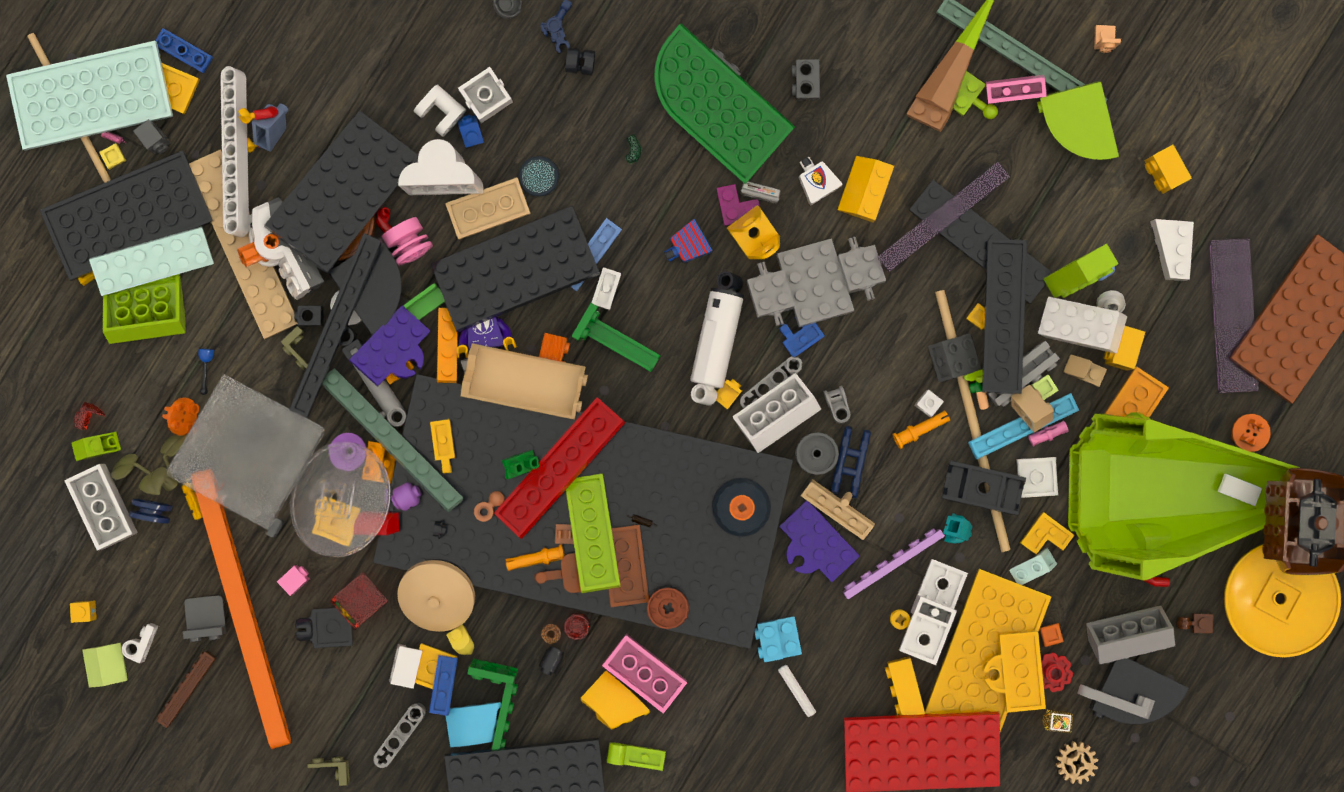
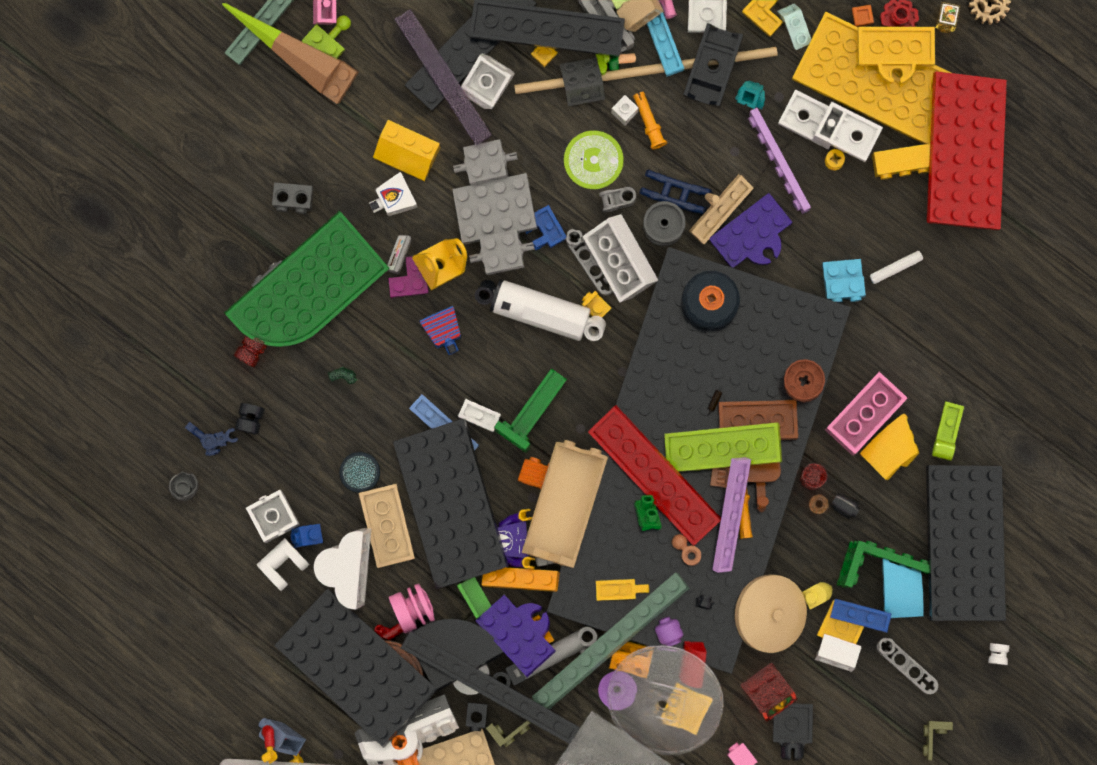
camera: 80 degrees left, 5 degrees down
none -> clear red wheel [233,335,268,368]
none -> white slope [460,54,515,109]
none -> lime piece [564,131,623,189]
none -> lavender plate [713,457,751,573]

